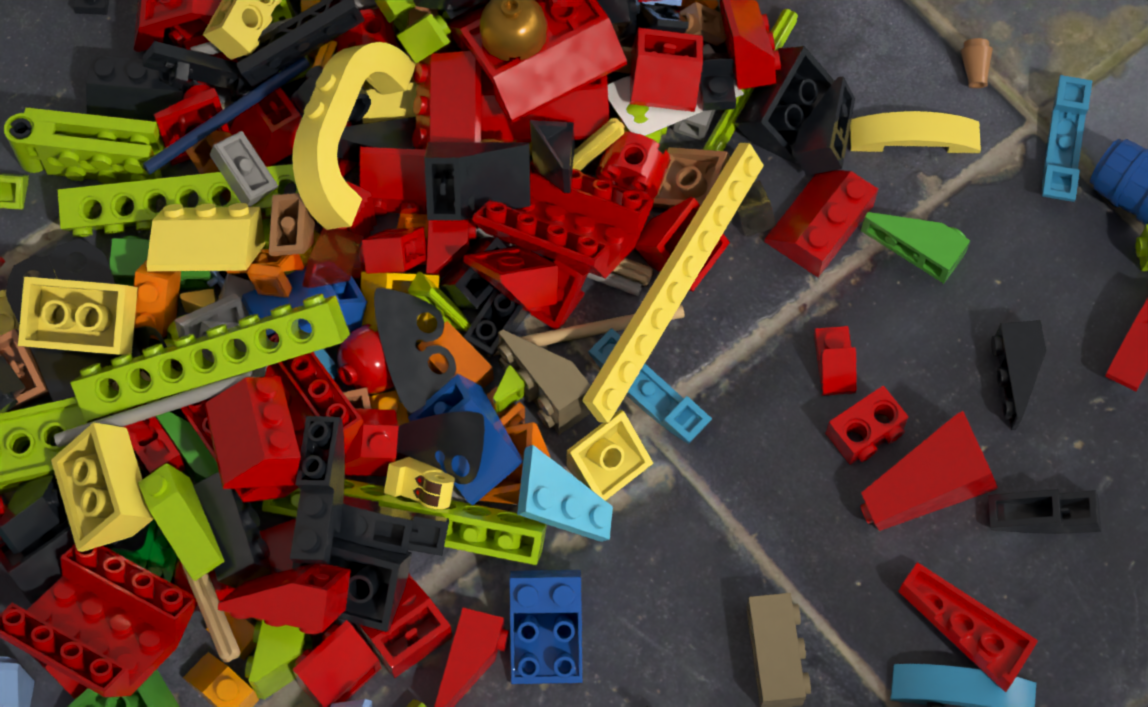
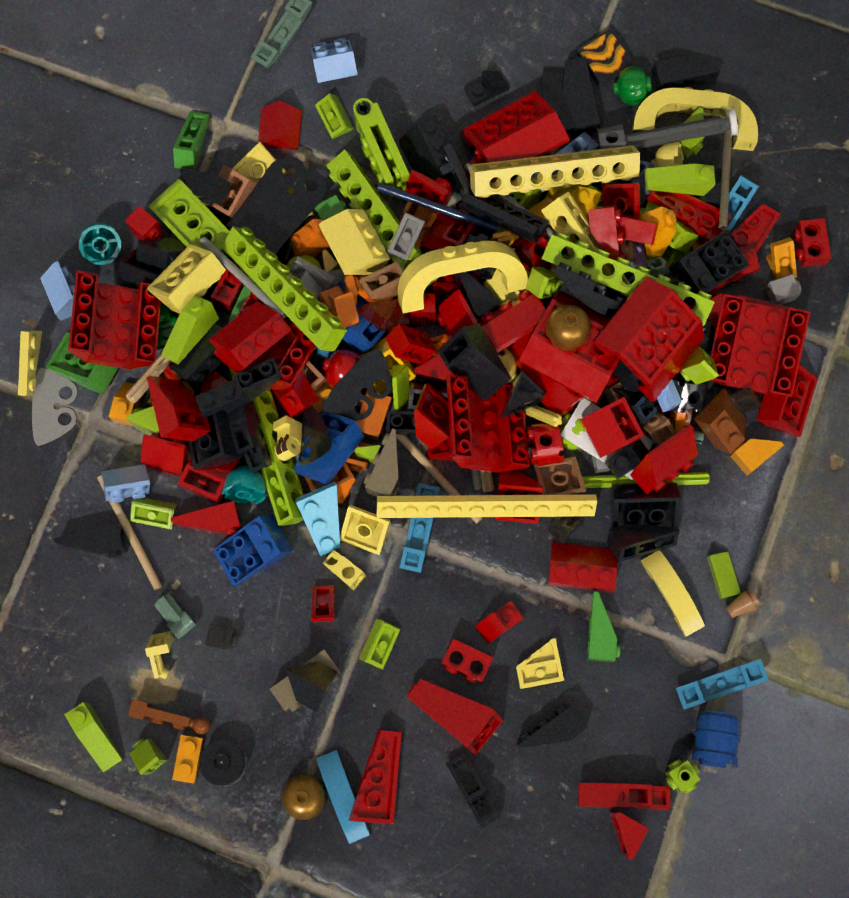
camera: 65 degrees right, 10 degrees up
light yellow brick [18,277,138,356] -> none
none -> teal cylinder [222,465,266,505]
none -> black slope [286,661,338,712]
none -> red slope [311,585,336,622]
none -> orange slope [319,286,359,328]
none -> light yellow leg [322,550,366,591]
none -> lime slope [359,619,400,670]
none -> light yellow wing [516,638,564,689]
none -> lime slope [707,552,741,599]

